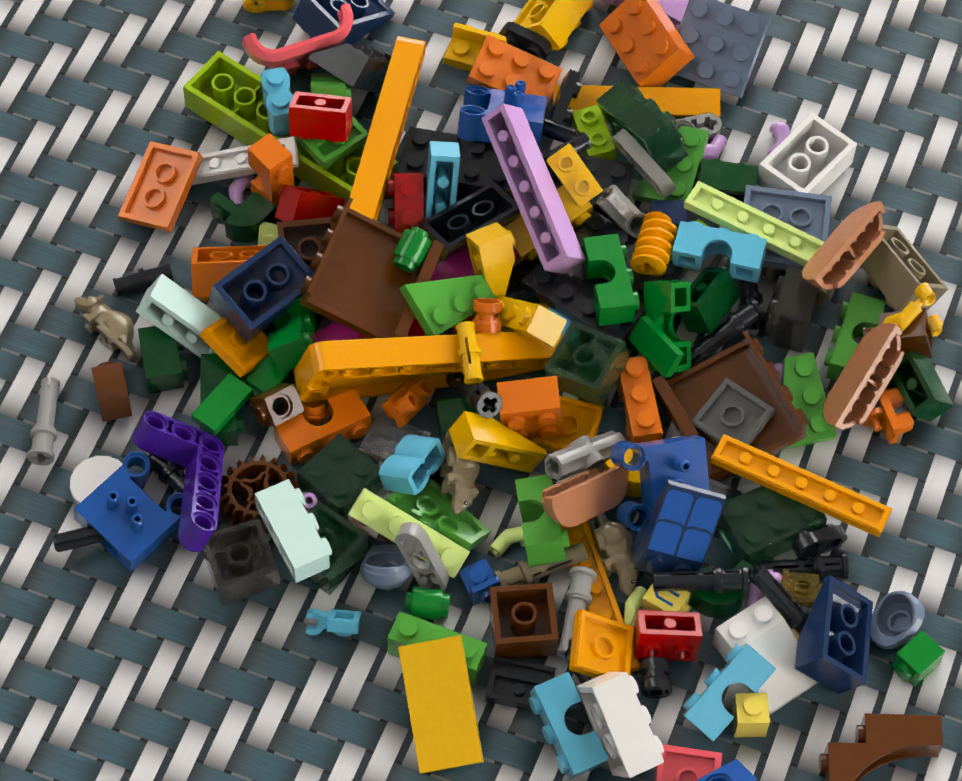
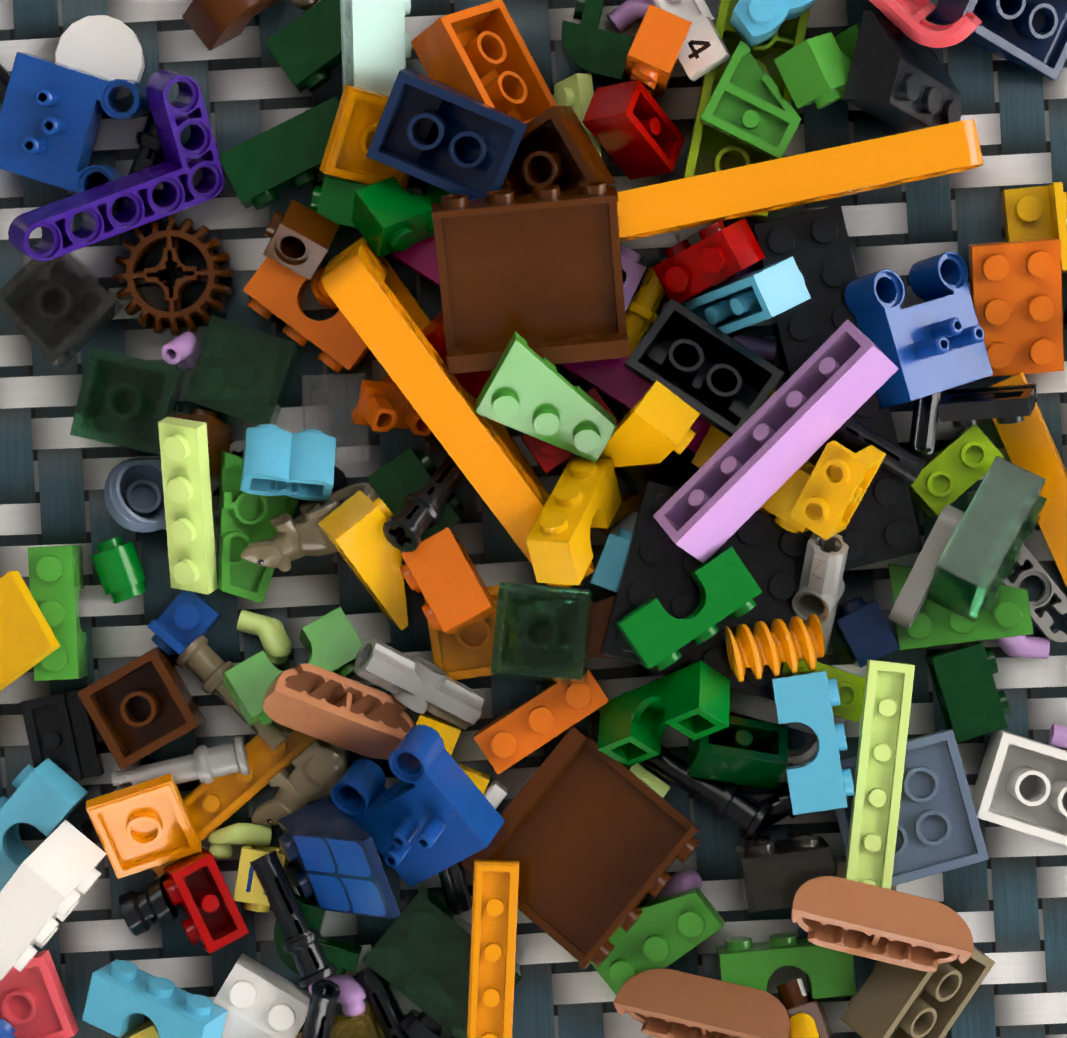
camera: 70 degrees right, 30 degrees up
green tile [191,373,253,435] -> none
light aqua brick [255,479,332,583] -> none
red brick [289,91,353,142] -> none
medium azure plate [305,609,362,637] -> none
green brick [392,227,431,273] -> none
light grey beam [395,522,450,593] -> none
yellow pin [456,321,484,385] -> none
orange wheel [472,298,503,333] -> none
green tile [628,316,685,378] -> none
dark grey tile [691,377,775,445] -> none

